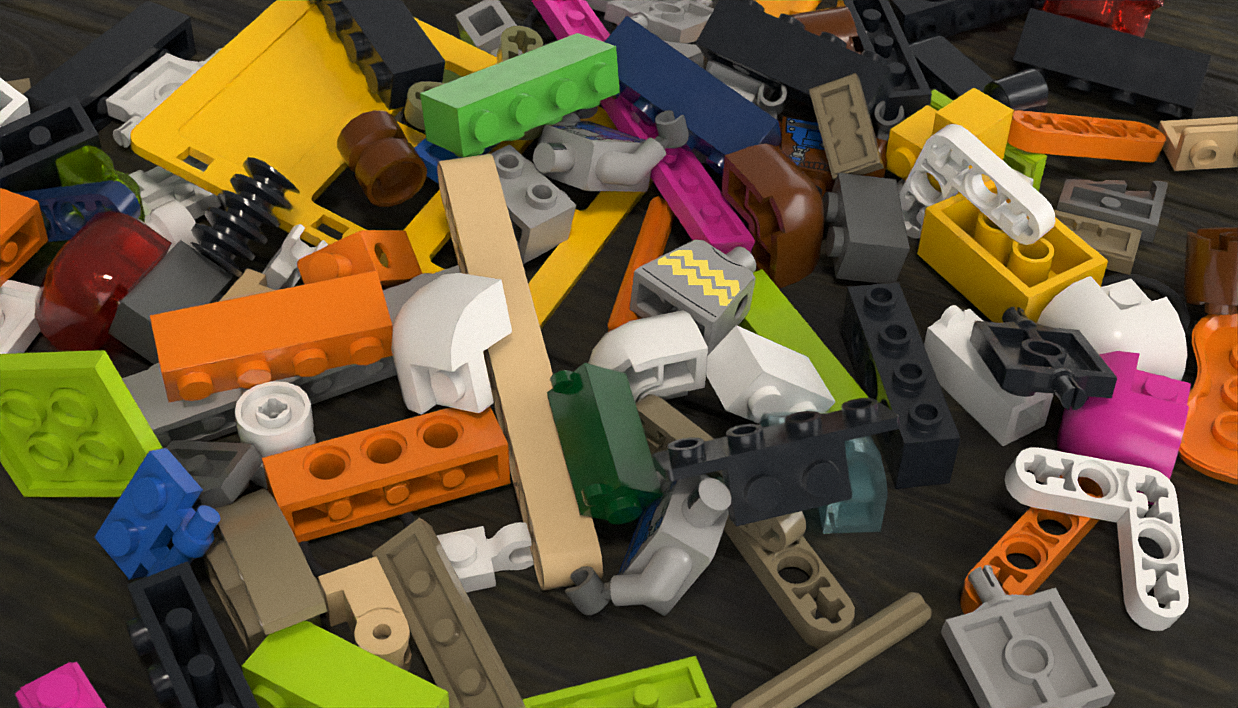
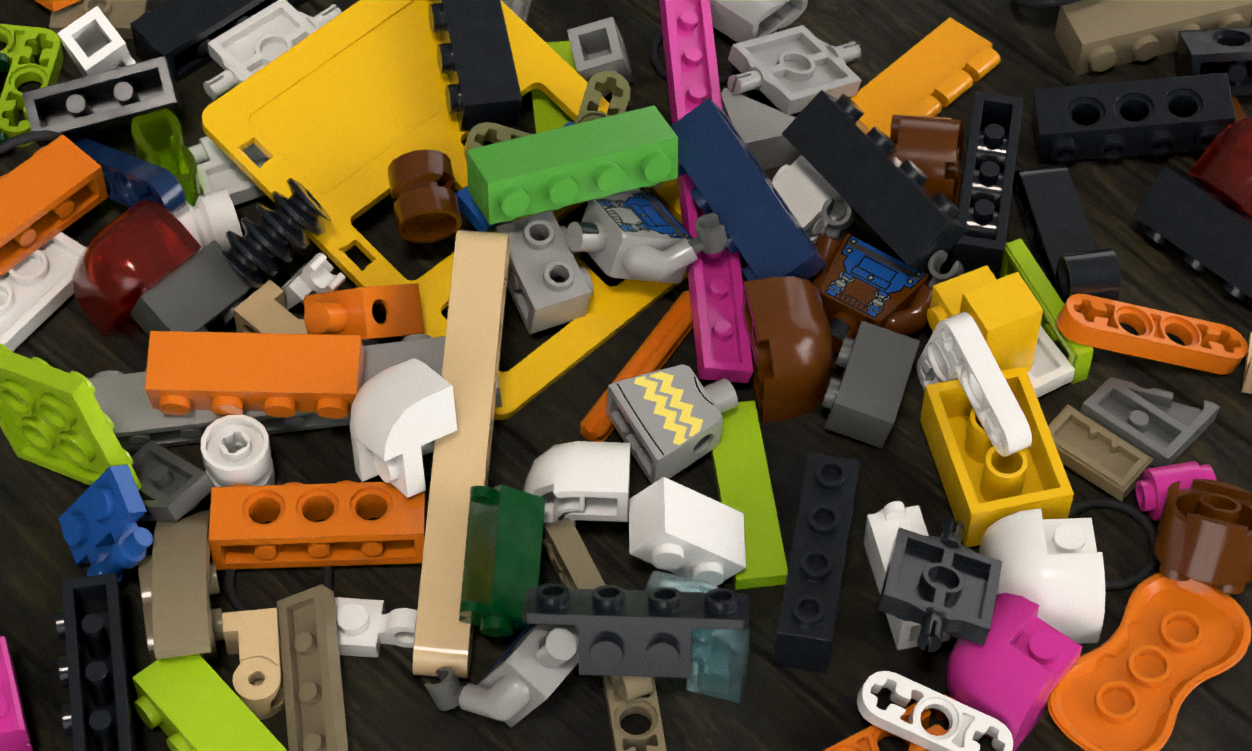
camera: 20 degrees right, 10 degrees up
dark tan plate [809,73,884,181] -> none
none -> dark pink brick [1135,461,1217,521]

